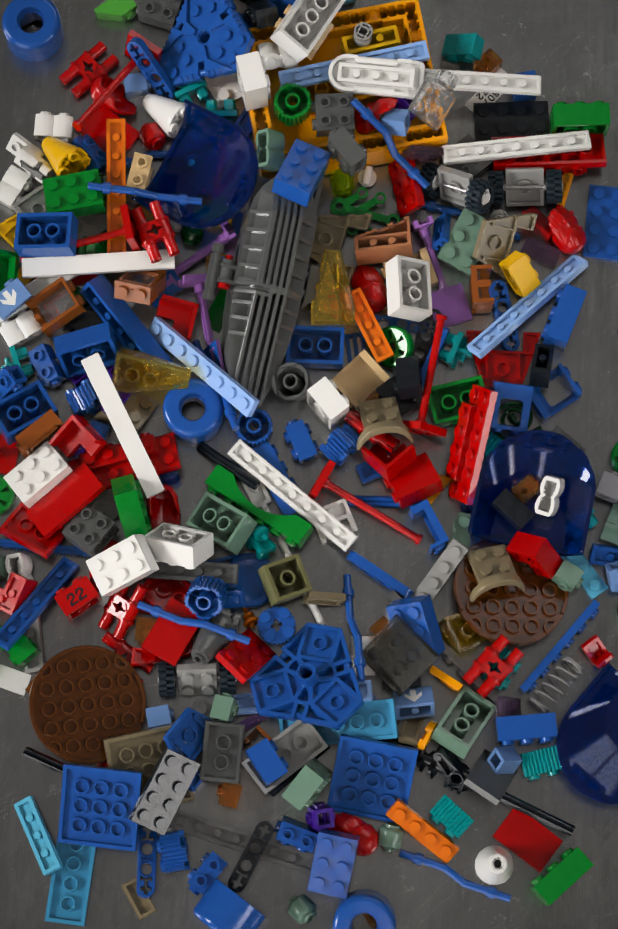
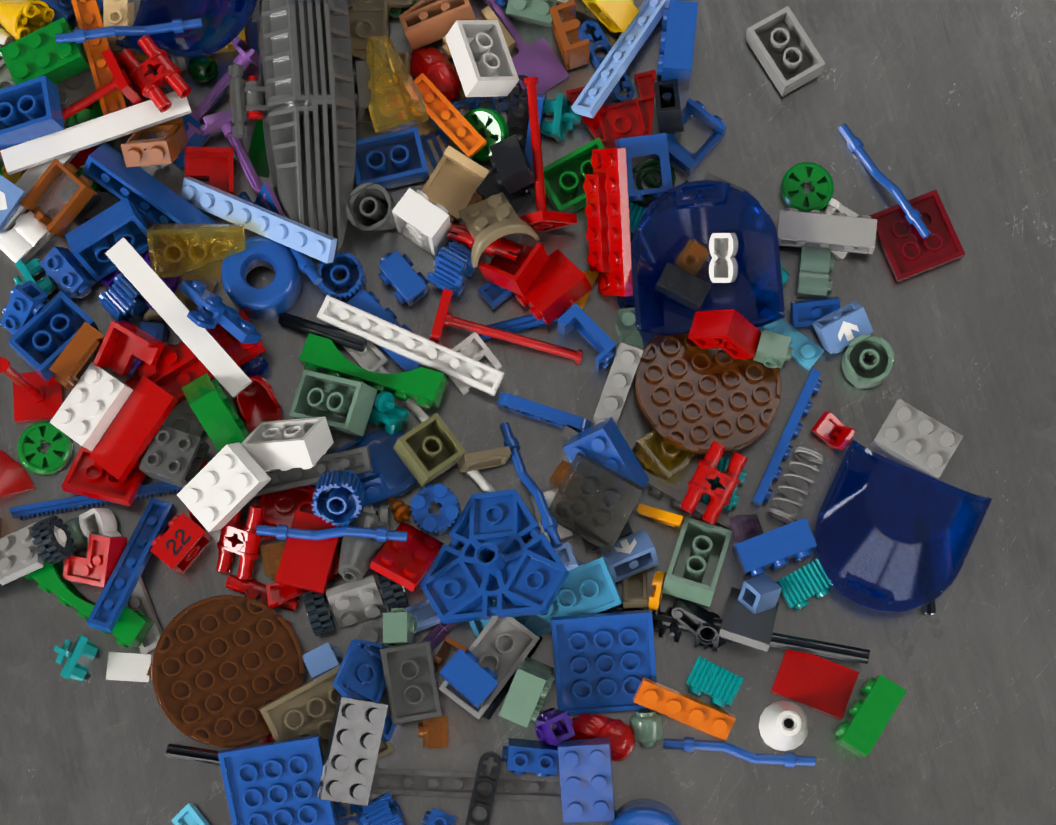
camera: 10 degrees left, 0 degrees up
dark tan piece [467,544,525,602] -> none
none -> blue plate [178,279,262,344]

